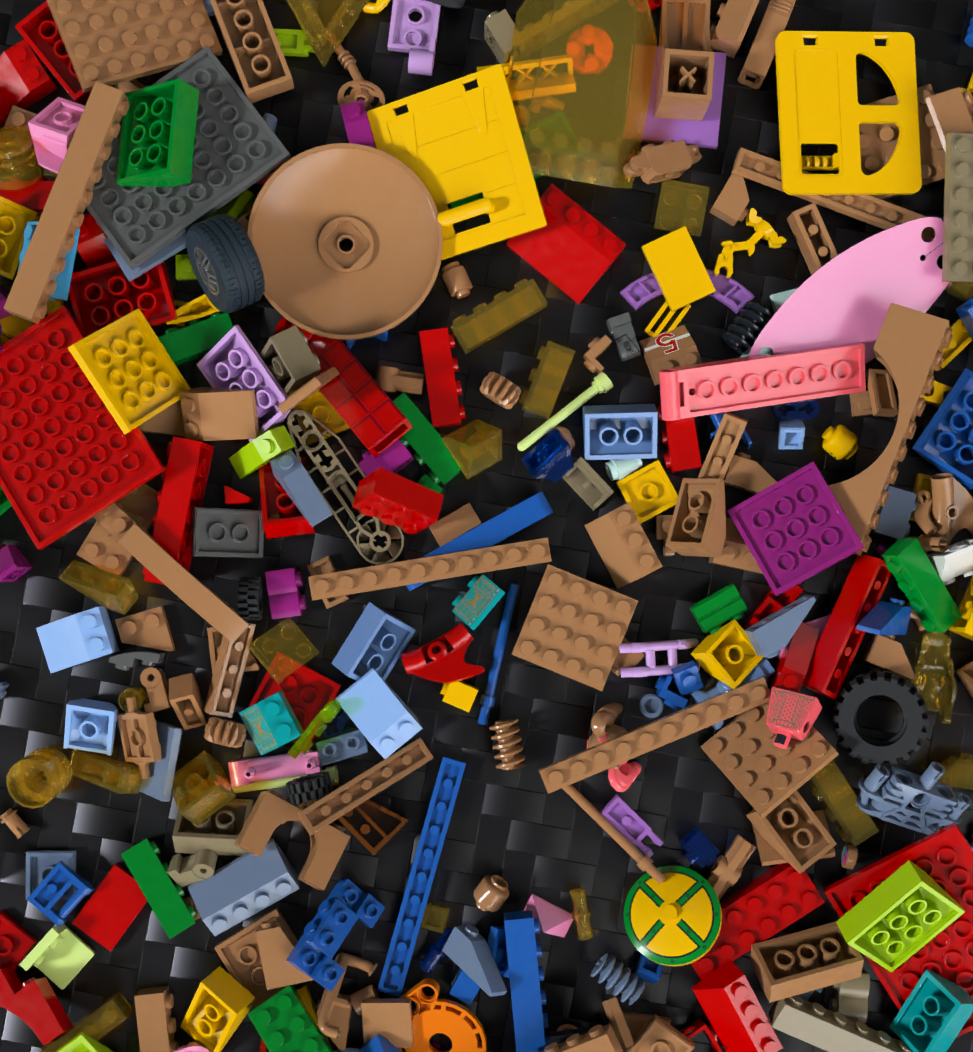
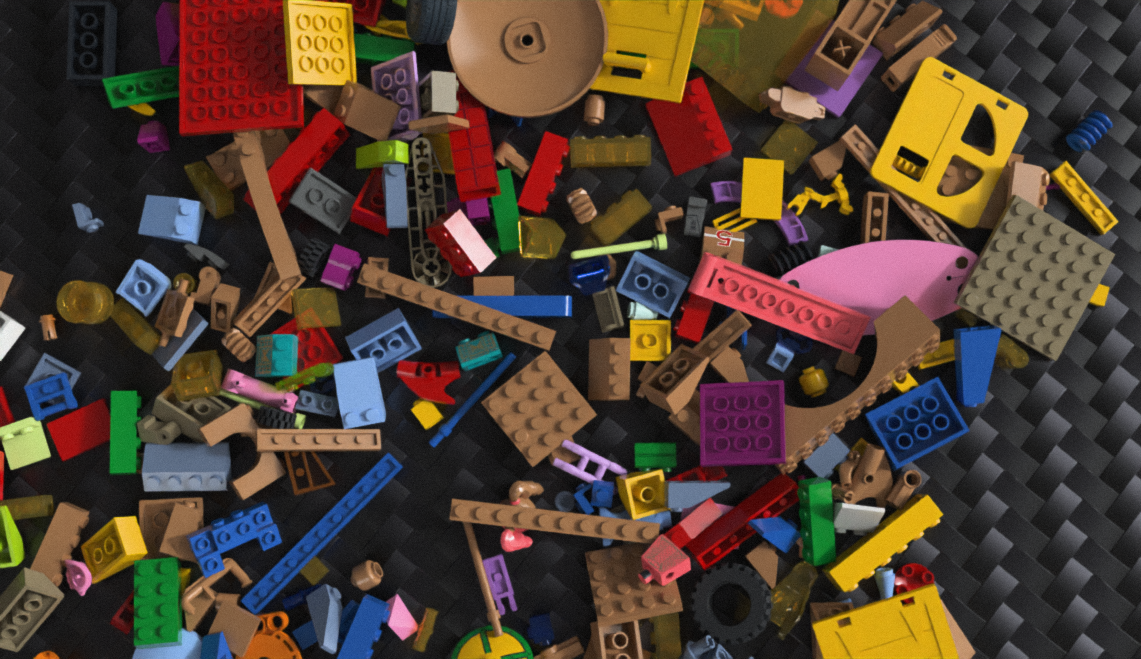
camera: 30 degrees right, 5 degrees down
medium nougat wing [115,606,176,651] -> none
red slope [224,486,253,505] -> none
medium nougat piece [489,718,526,770] -> none
medium nougat tile [865,369,898,417] -> none

